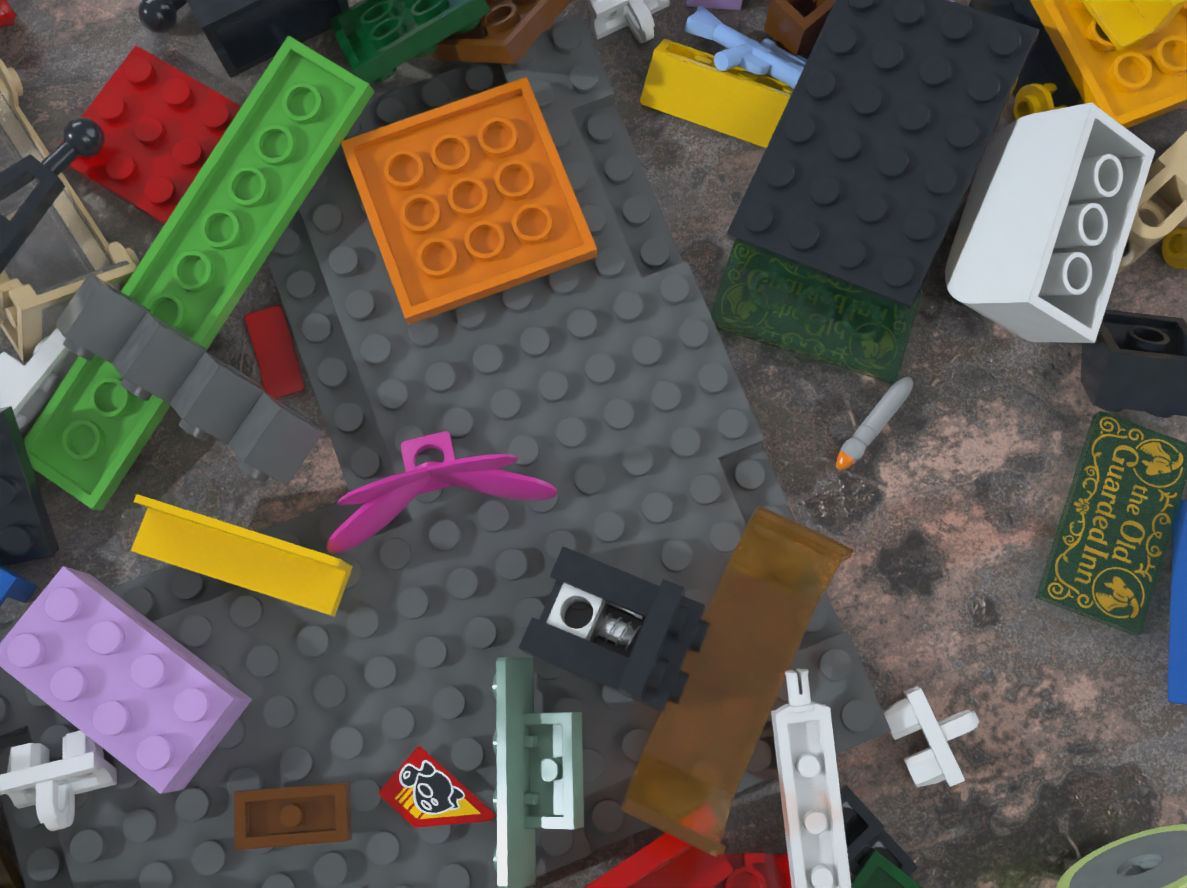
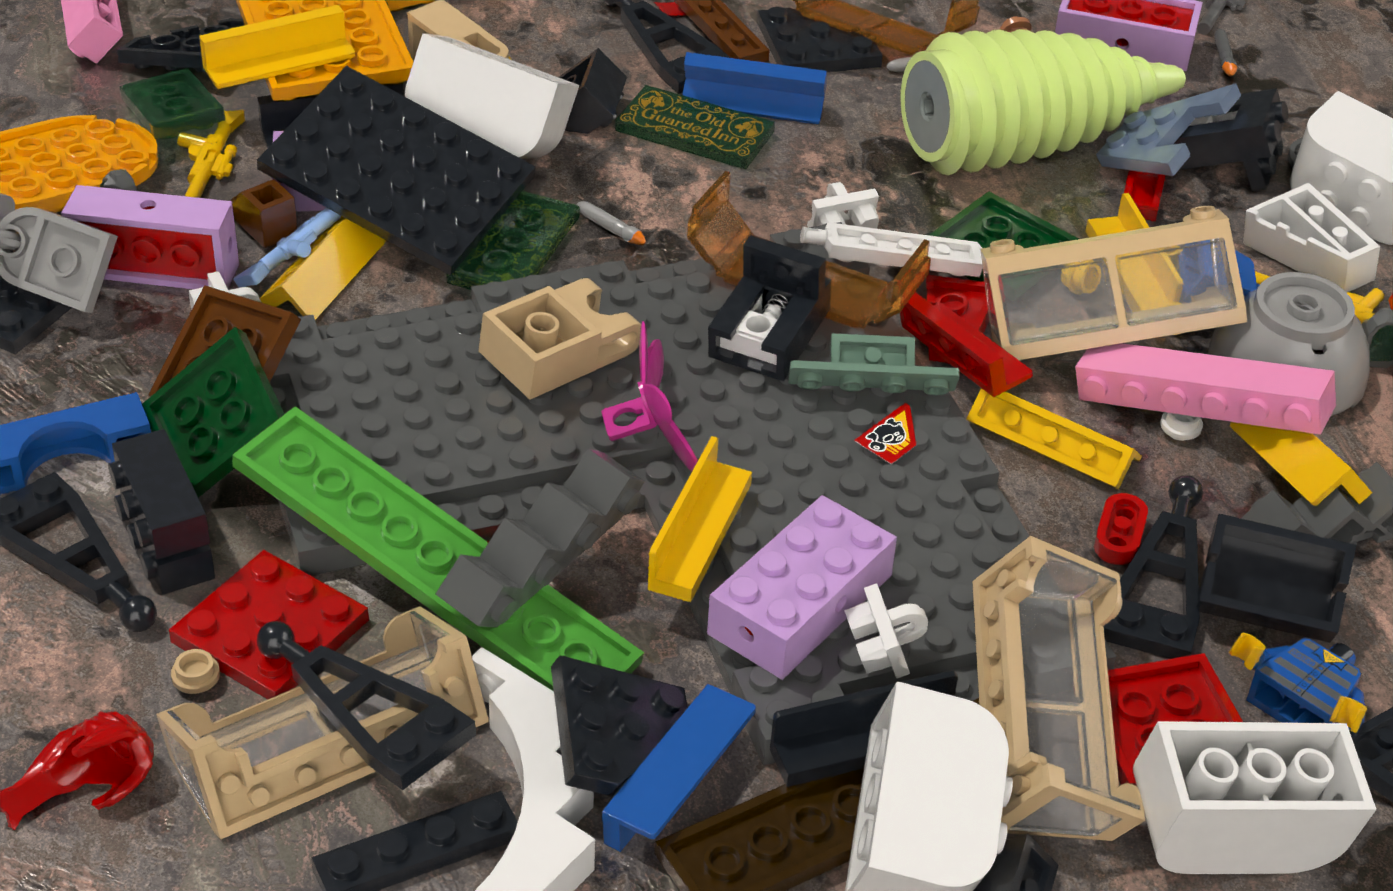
camera: 90 degrees left, 35 degrees down
reddish brown plate [234,782,352,850] -> none
orange plate [340,77,597,325] -> none
none -> tan plate [171,649,220,694]
none -> tan brick [479,278,641,400]

